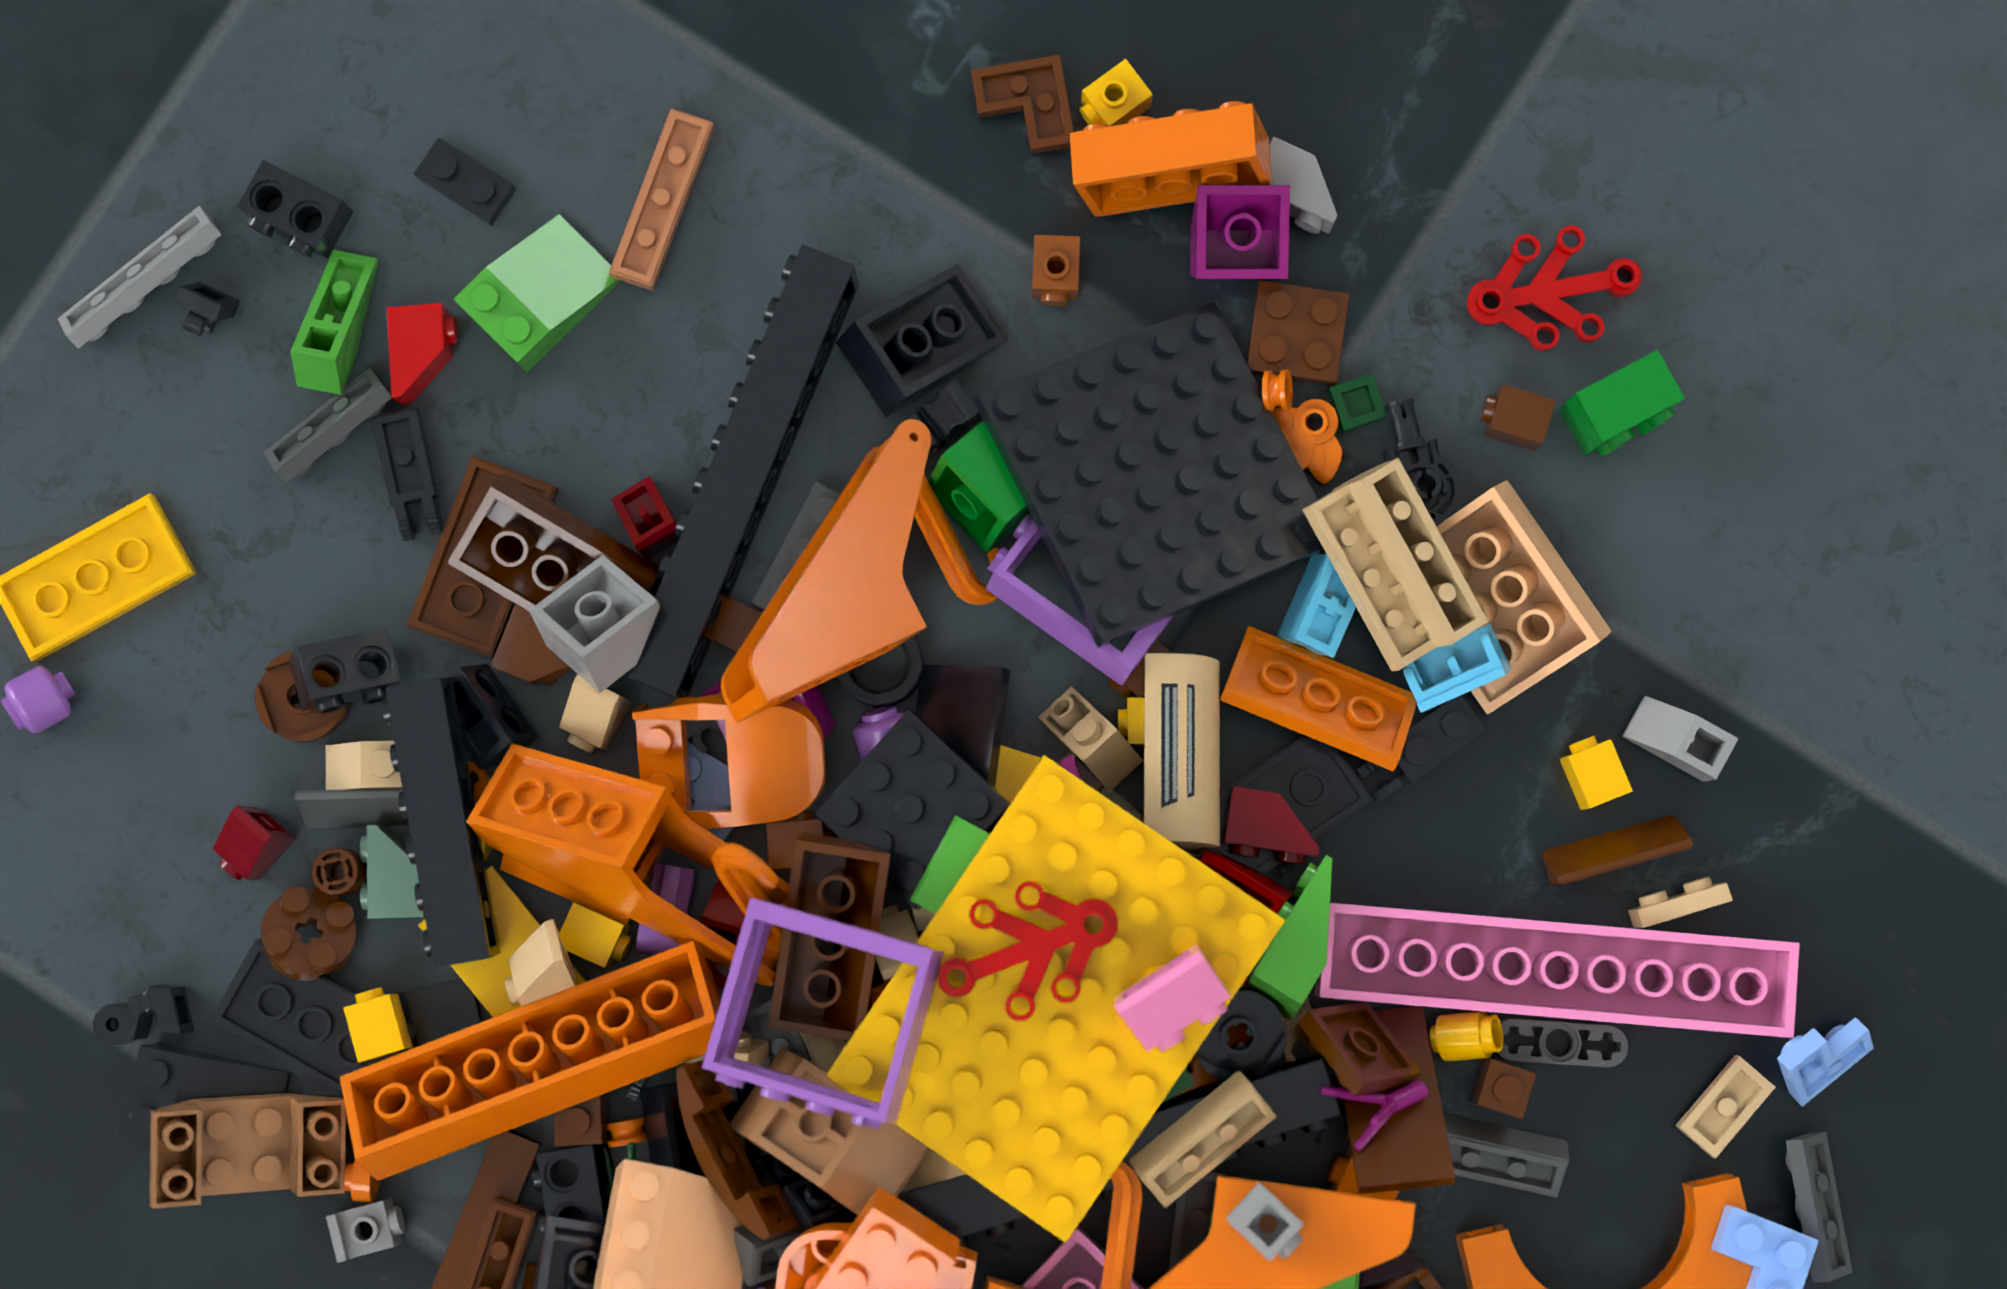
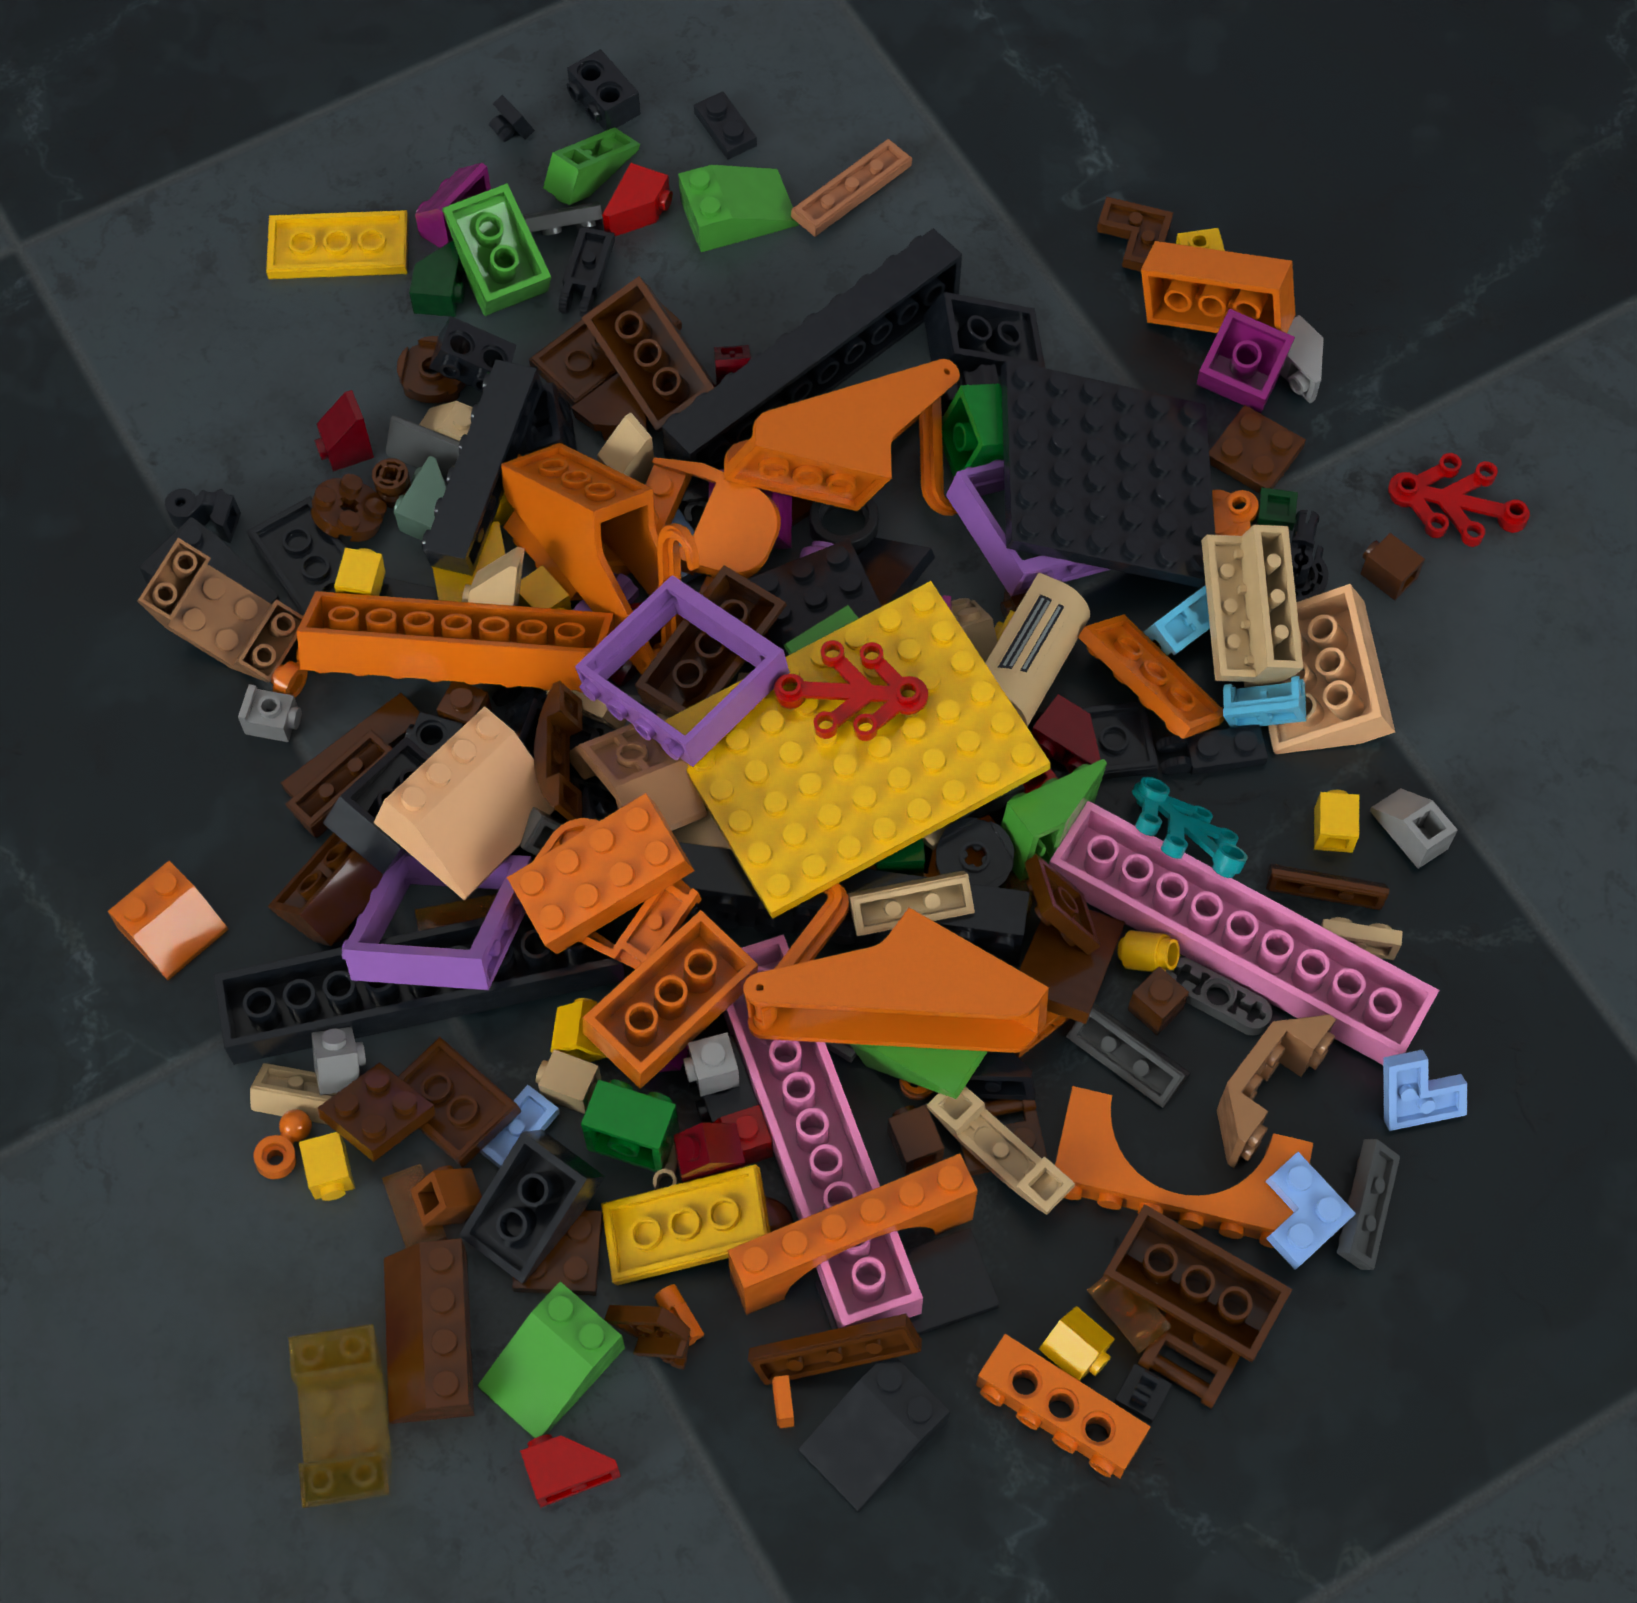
camera: 20 degrees right, 20 degrees down
medium lavender head [0,666,75,734] -> none
light grey plate [57,205,222,349] -> none
light grey slope [529,555,660,693] -> none
dark orange brick [1032,235,1080,306] -> none
bright pink slope [1114,944,1231,1052] -> none
light grey brick [1225,1181,1304,1261] -> none
orange bush [1262,369,1293,411] -> none
magenta plant [1321,1080,1428,1151] -> none
green brick [1558,350,1685,458] -> none
tan plate [1675,1055,1776,1159] -> none
none -> dark green slope [409,240,466,317]
none -> magenta slope [415,163,491,248]
none -> bright green slope [442,183,551,316]
none -> teal plant [1132,777,1248,878]
none -> medium nougat slope [1217,1014,1336,1168]

